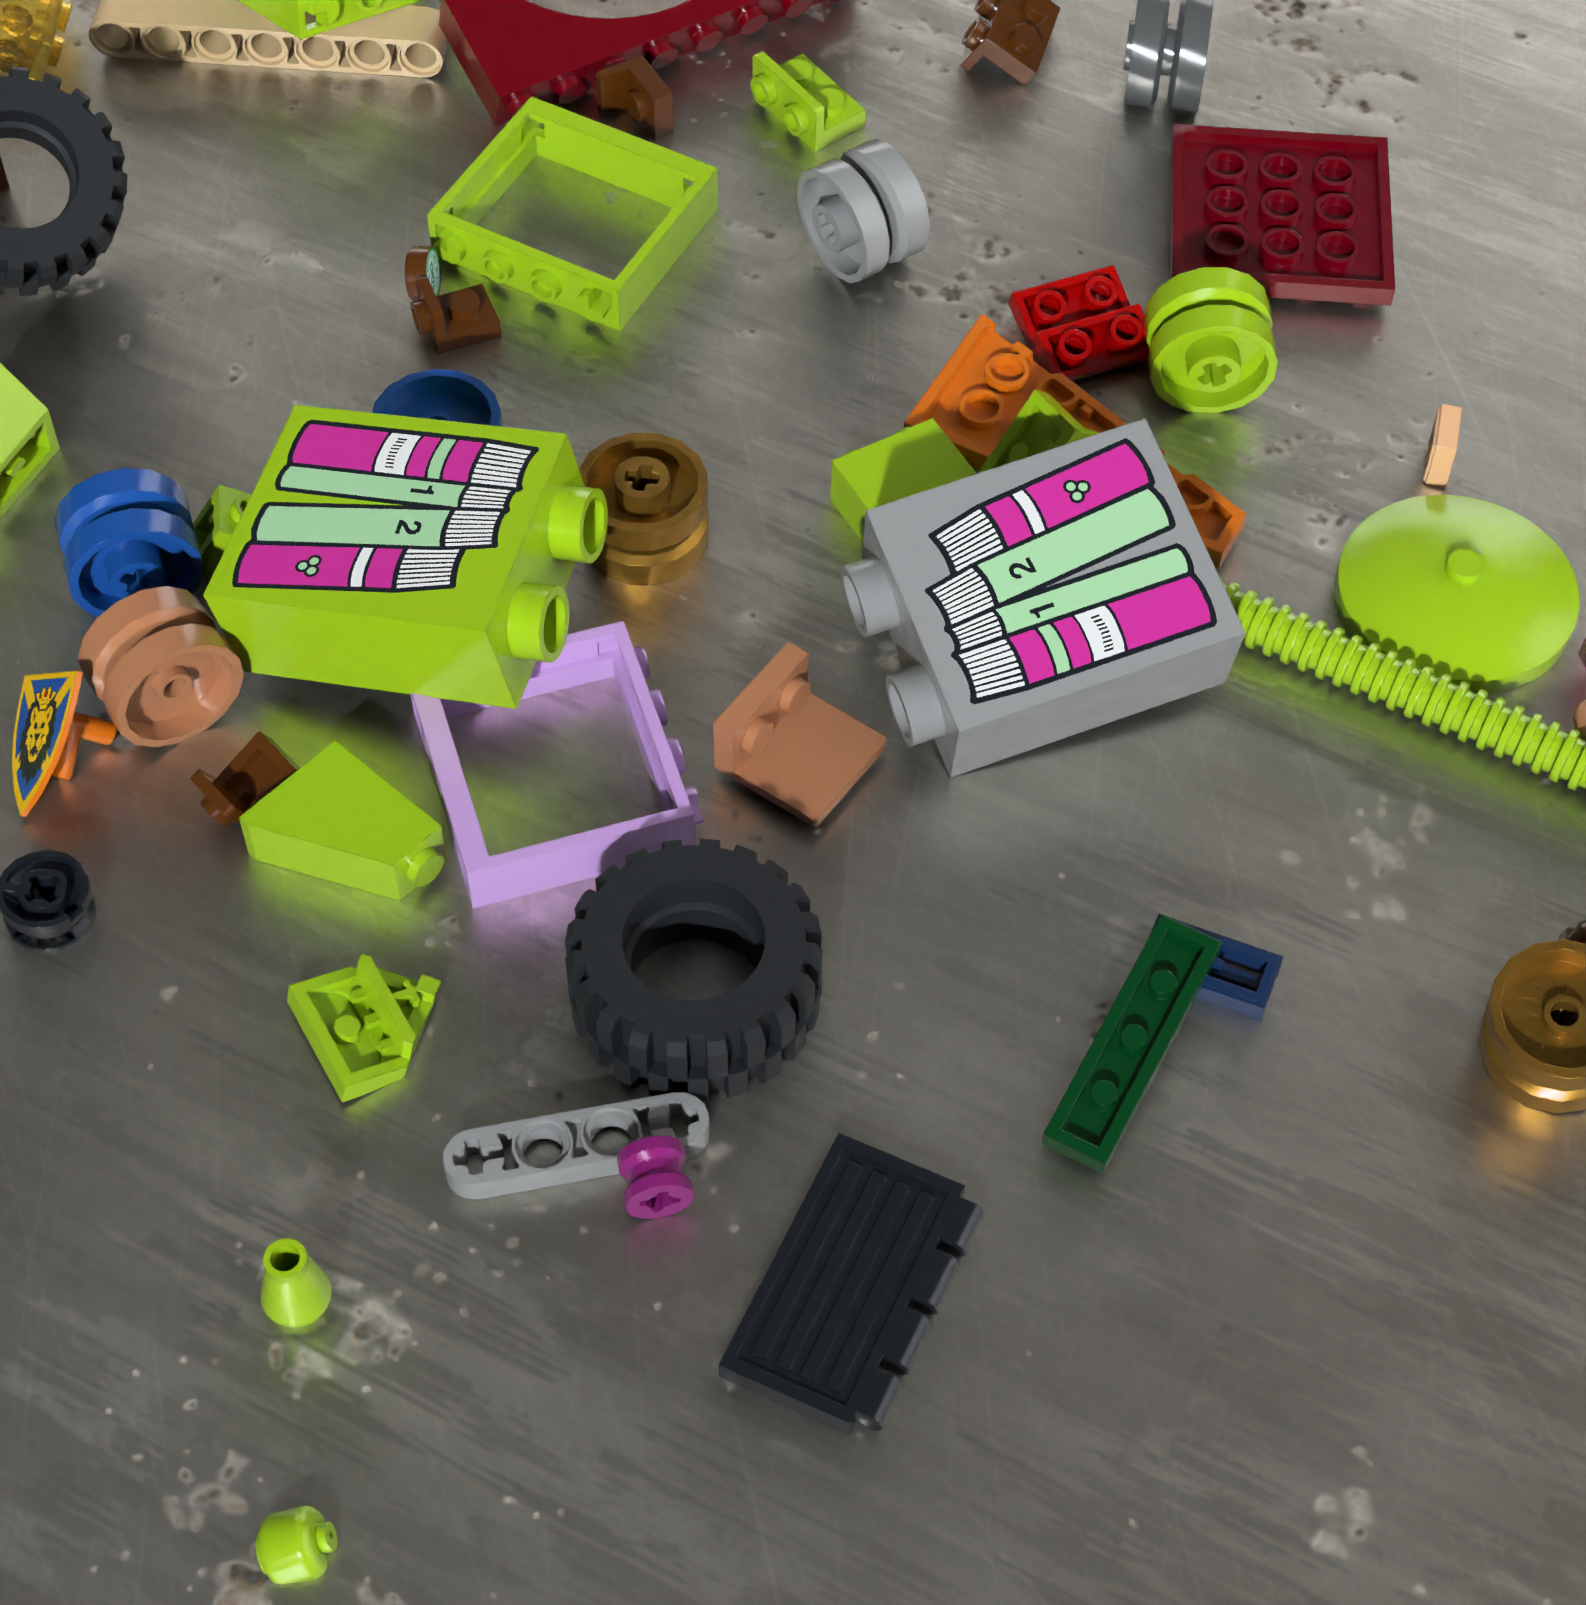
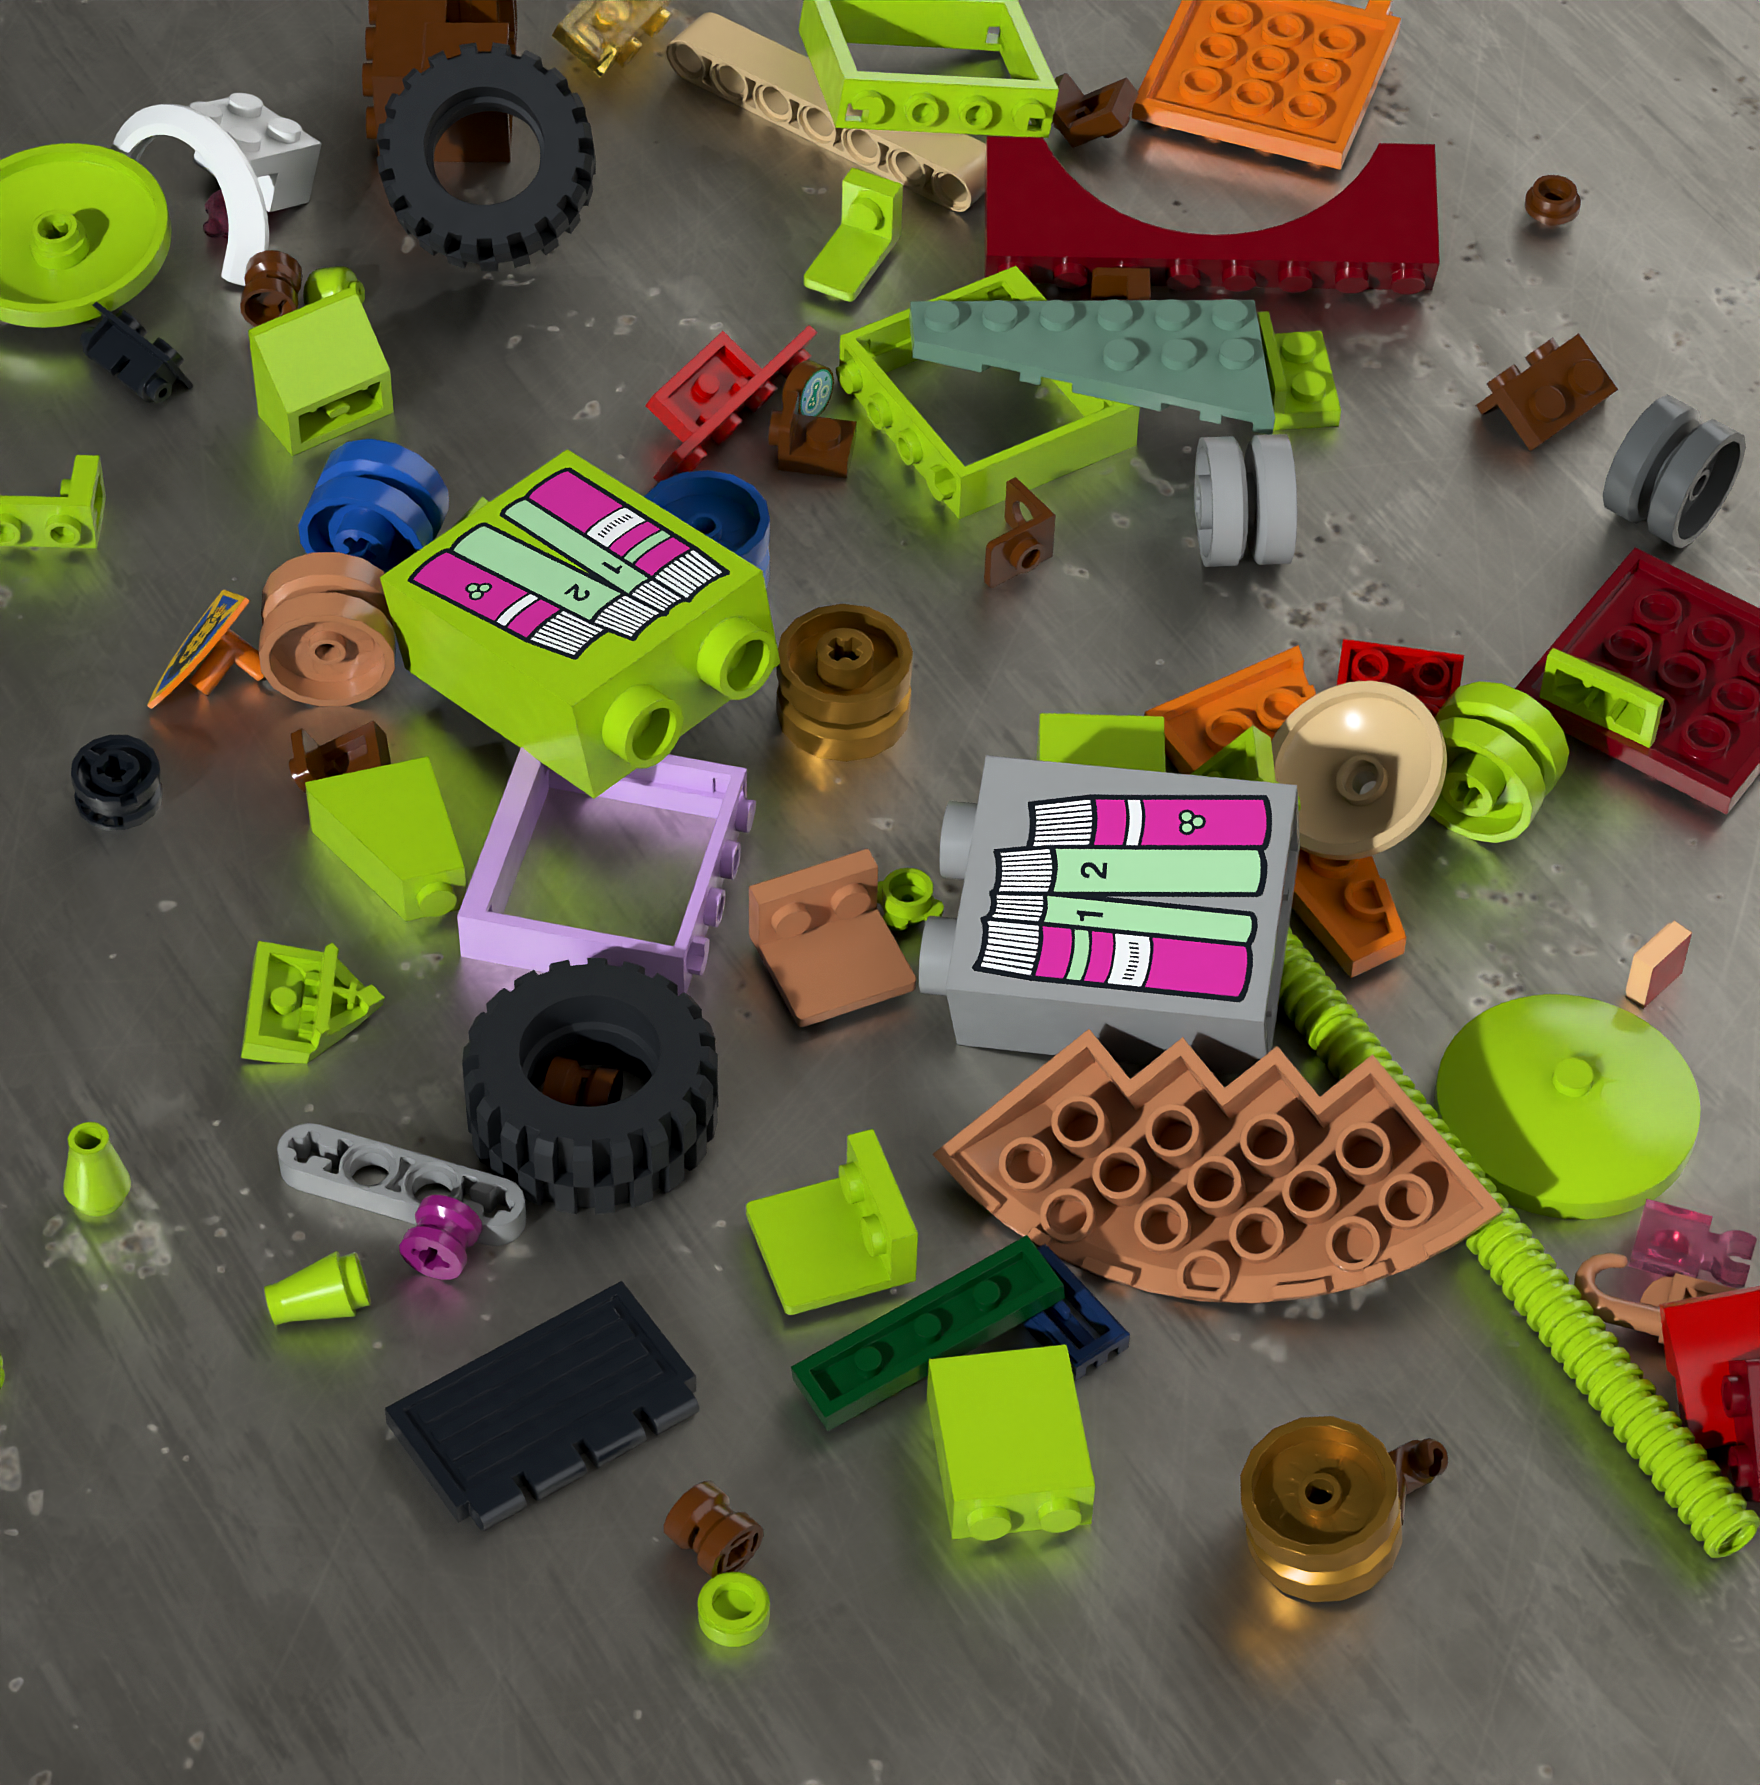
camera: 30 degrees right, 5 degrees down
none -> lime cone [264,1251,371,1326]
none -> reddish brown wheel [542,1056,623,1107]
none -> red bracket [645,325,818,483]
none -> reddish brown wheel [663,1481,764,1578]
none -> lime tile [698,1572,770,1647]
none -> lime bracket [746,1129,918,1315]
none -> lime bracket [804,167,903,302]
none -> lime plate [877,868,944,931]
none -> sand green wing [909,299,1275,435]
none -> lime brick [927,1344,1095,1541]
none -> nougat brick [932,1029,1503,1303]
none -> reddish brown bracket [984,477,1056,588]
none -> tan dish [1271,681,1447,860]
none -> lime slope [1539,648,1664,748]

